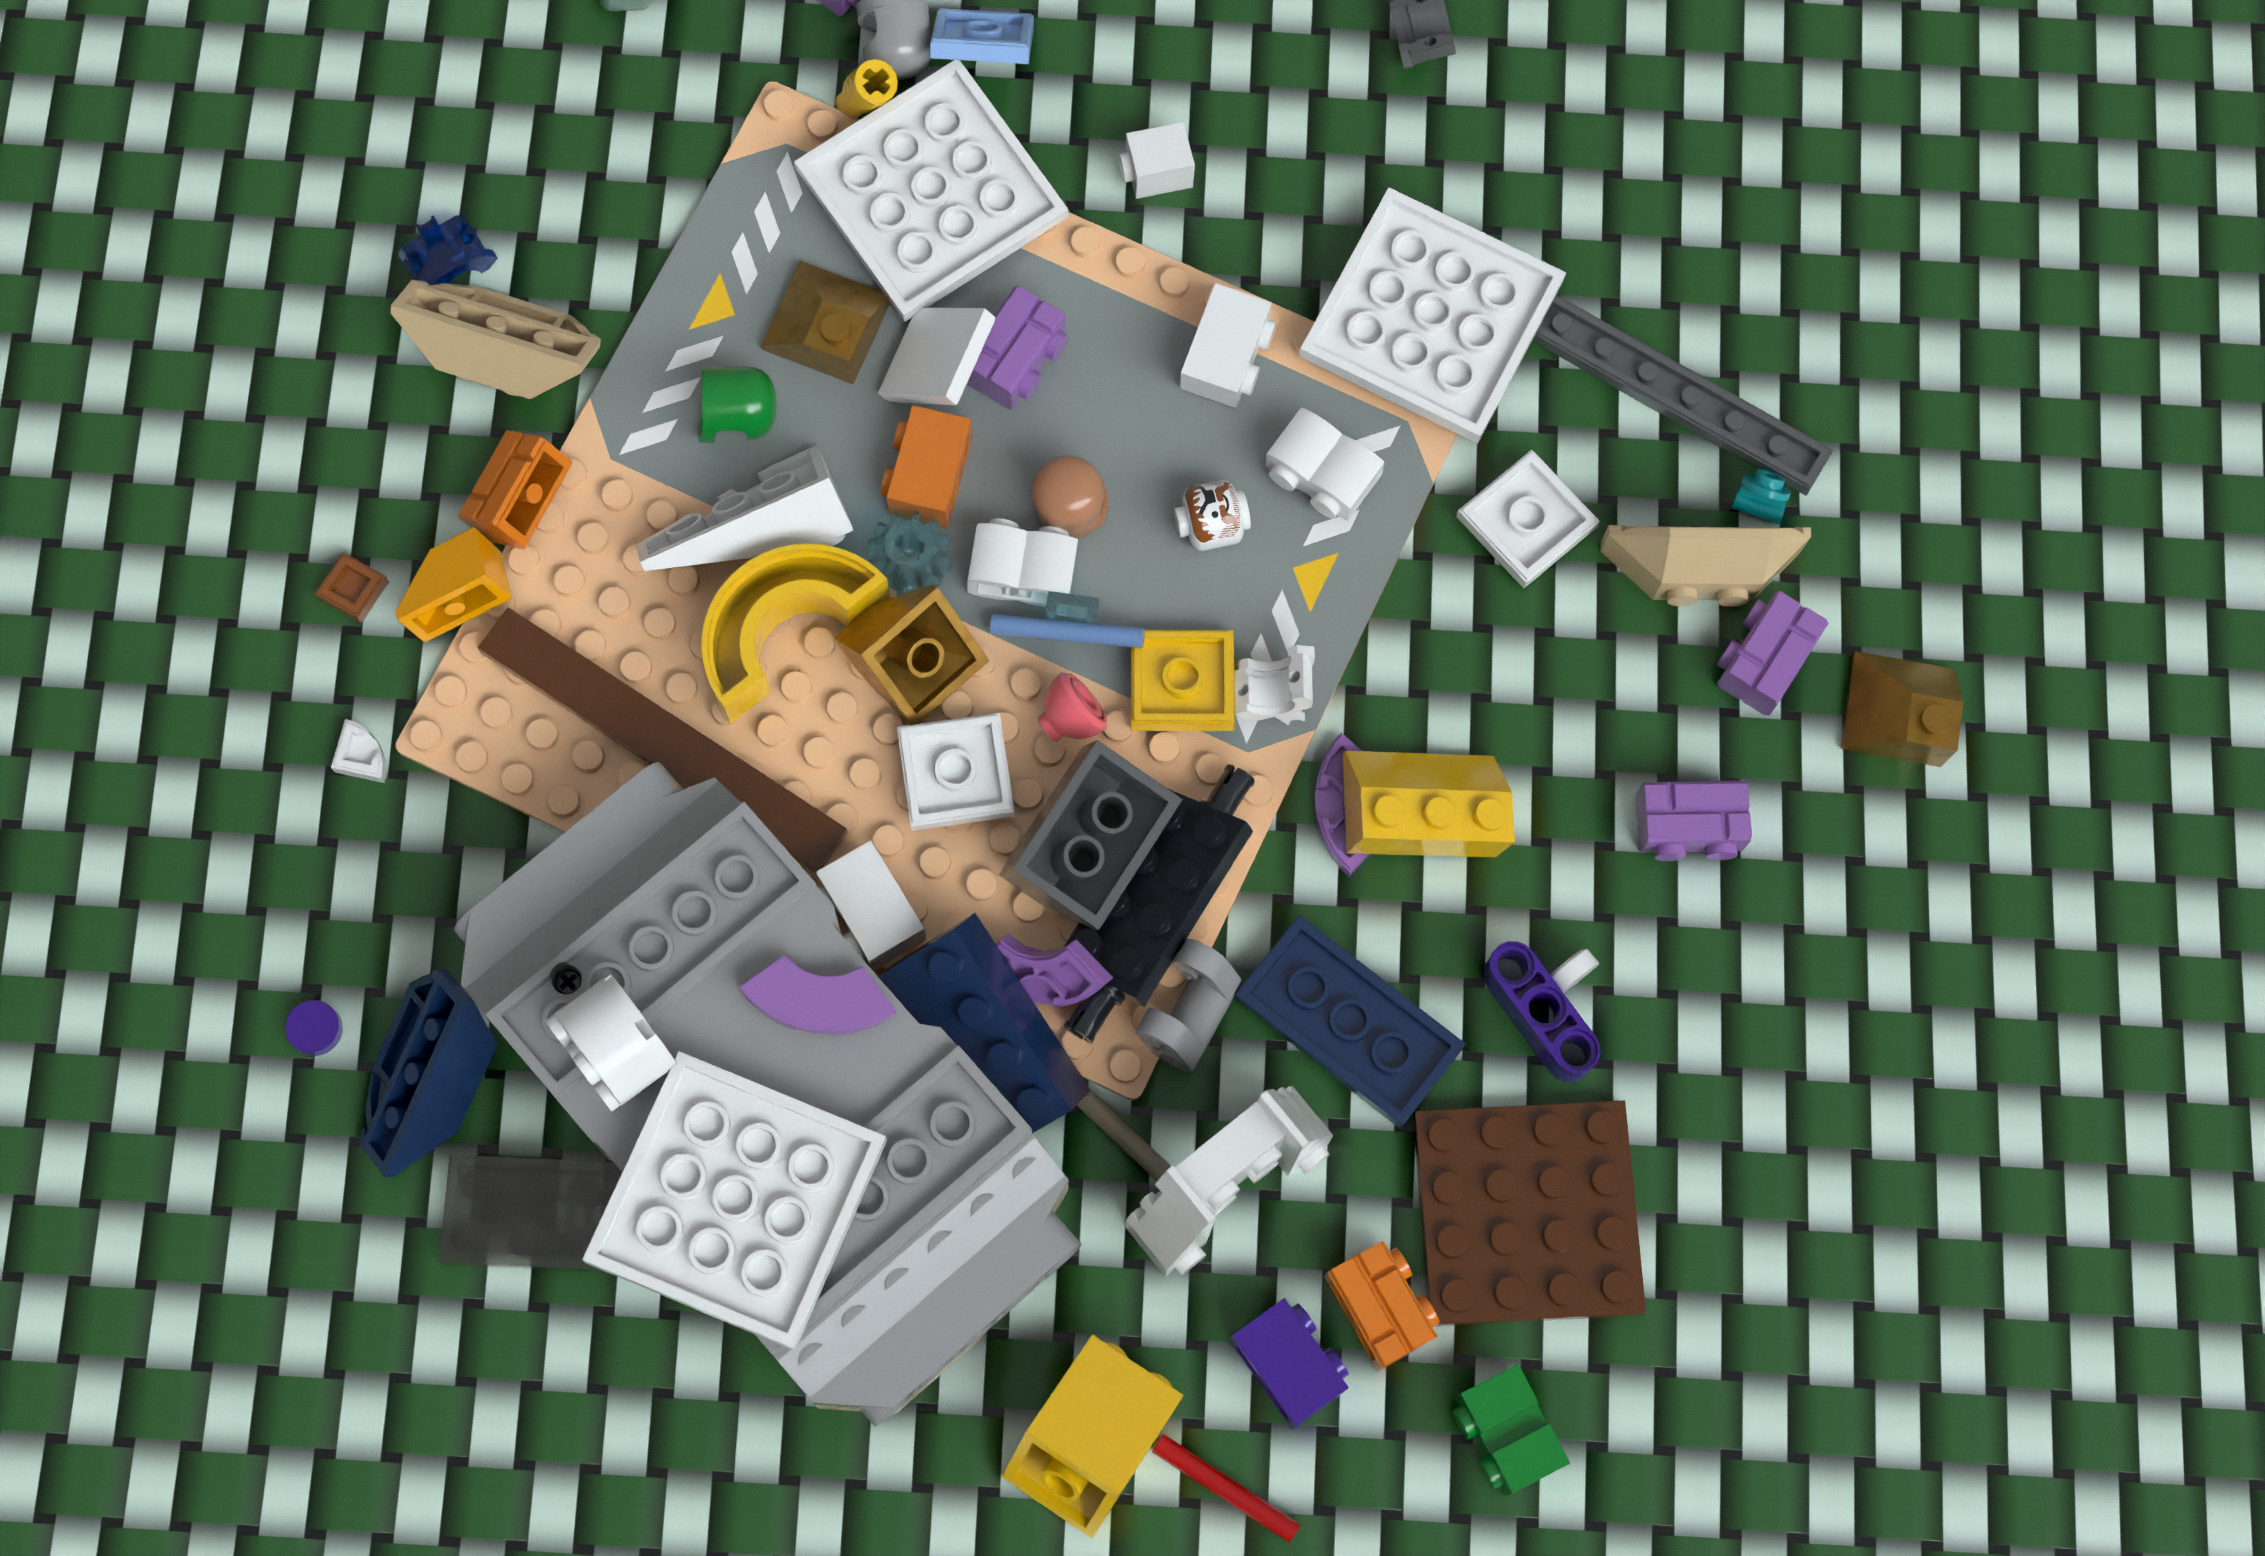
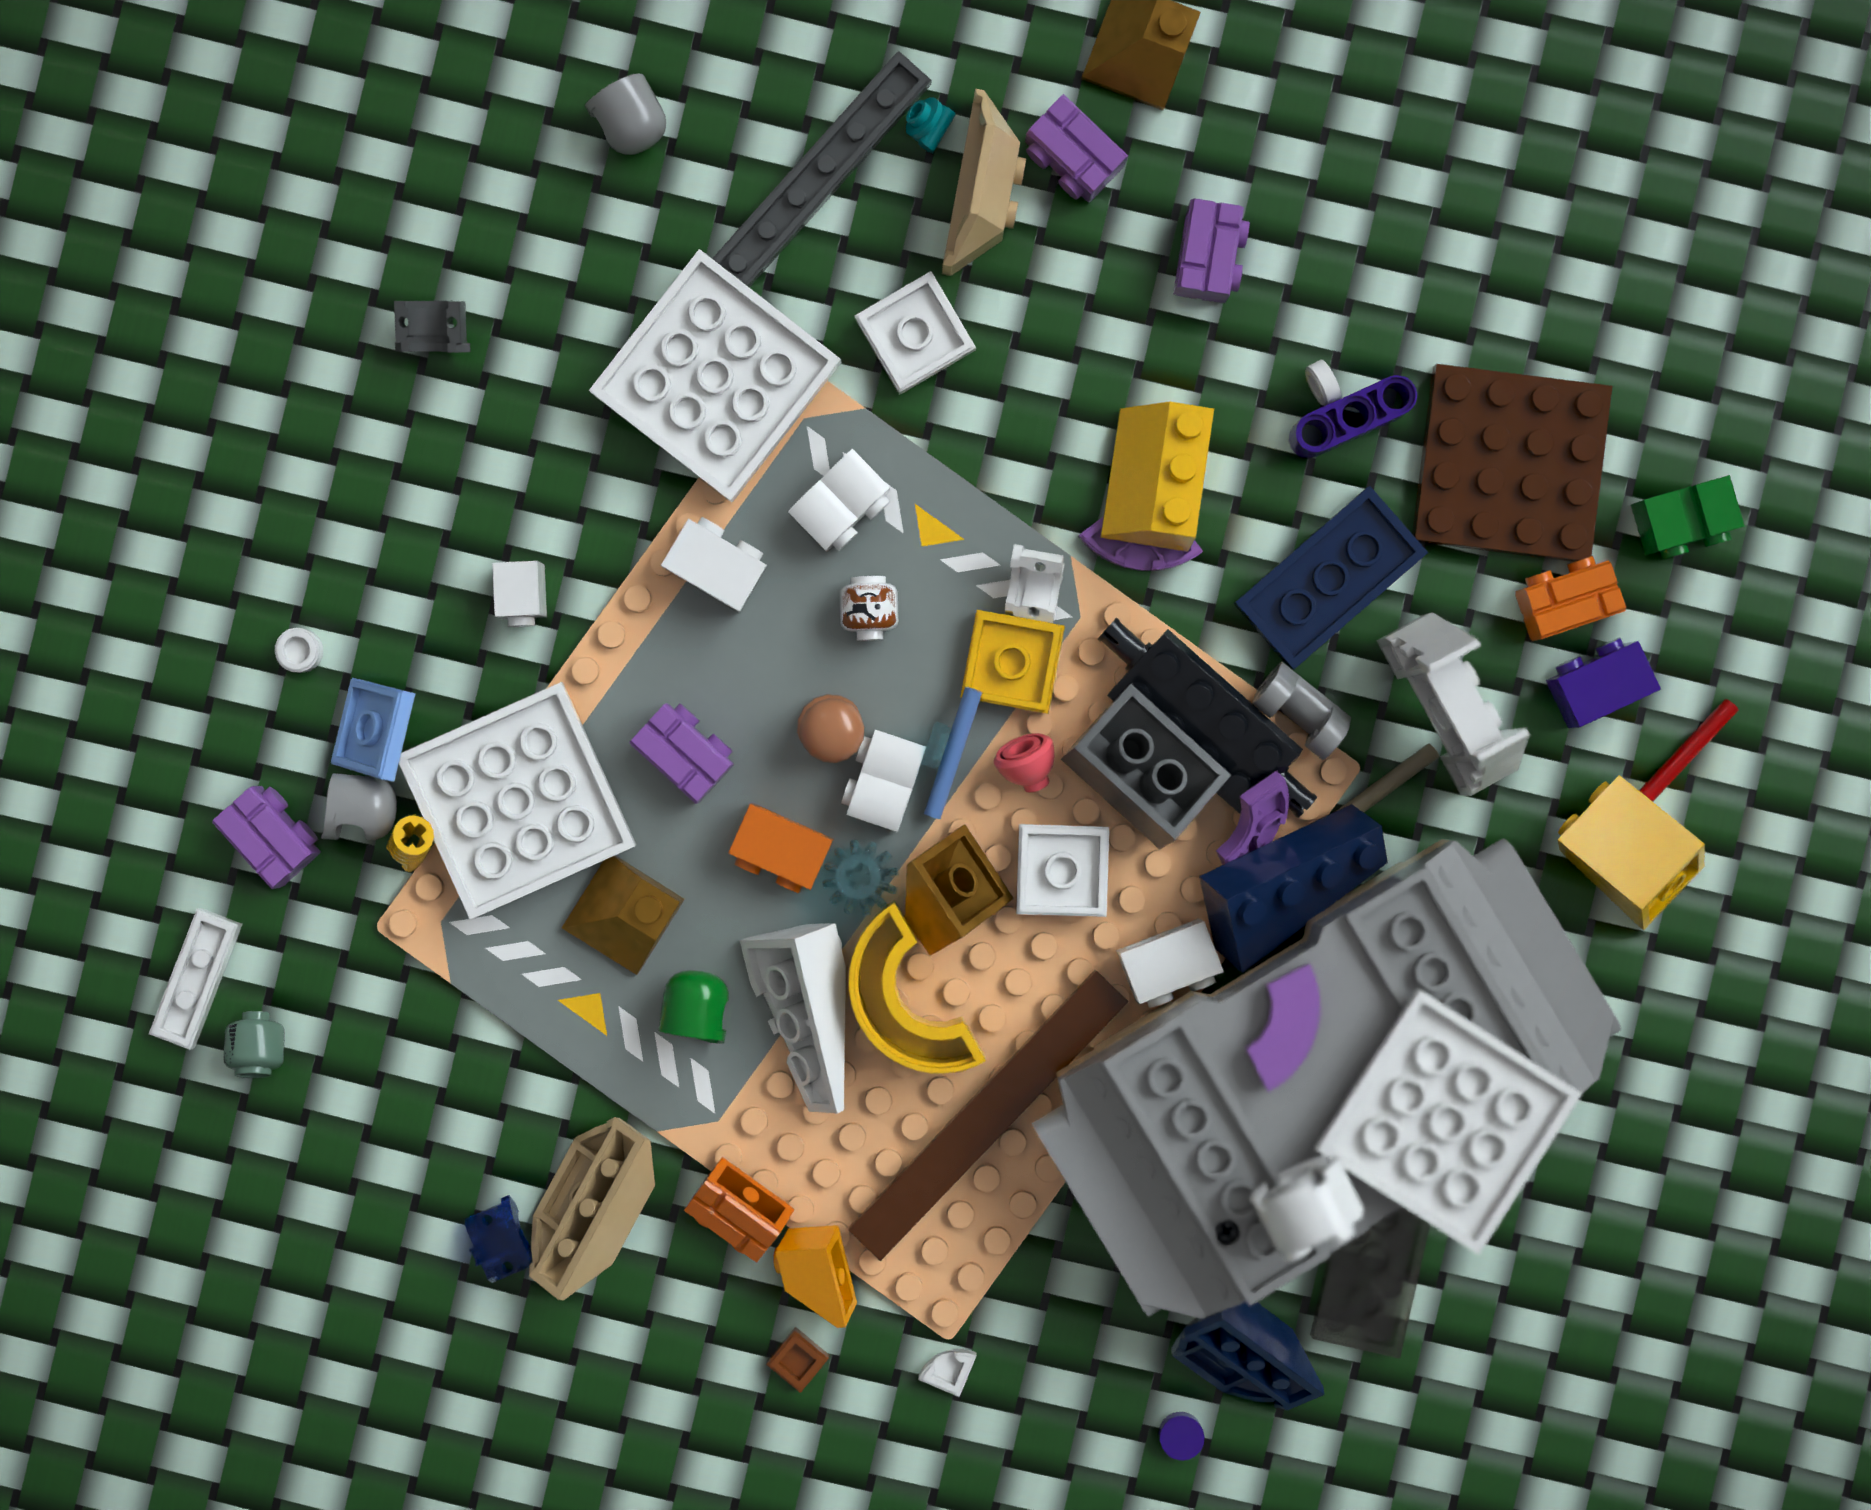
camera: 75 degrees left, 15 degrees up
white tile [878,307,995,405] -> none
none -> light grey helmet [584,73,666,155]

